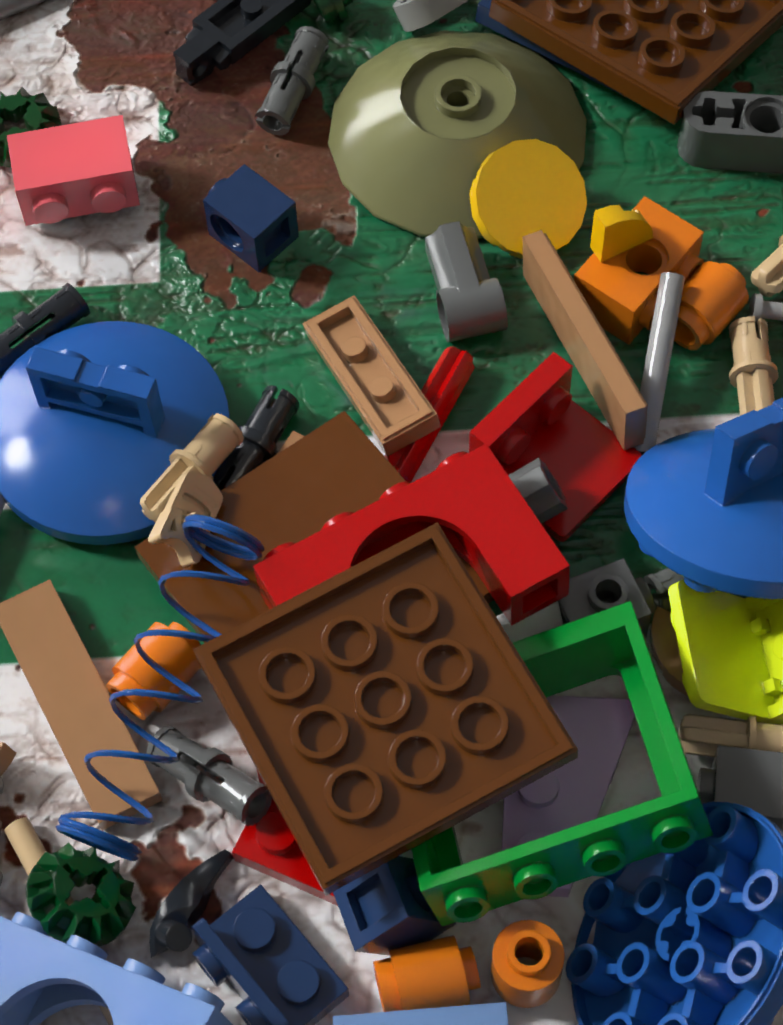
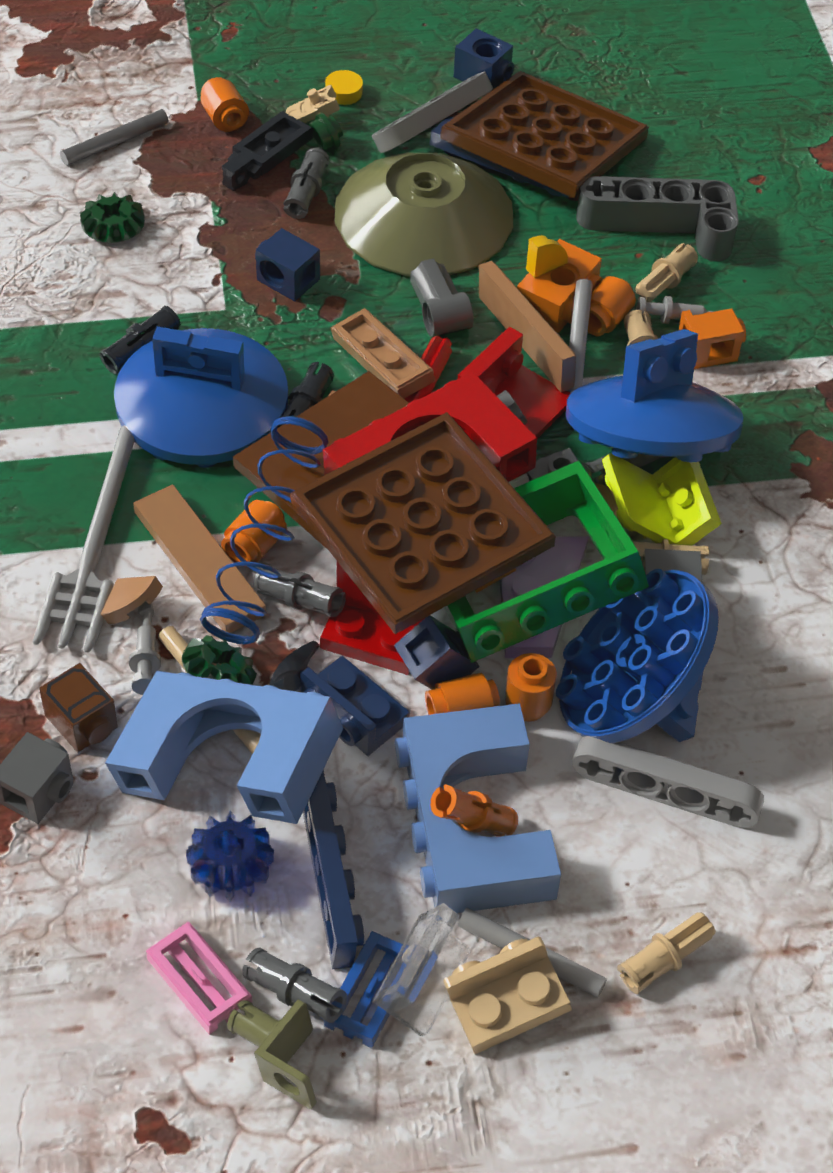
camera: 10 degrees left, 10 degrees down
coral brick [7,115,140,226] -> none
tan axle [140,413,244,523] -> none
tan piece [148,471,223,568] -> none
yellow tile [469,139,587,259] -> none

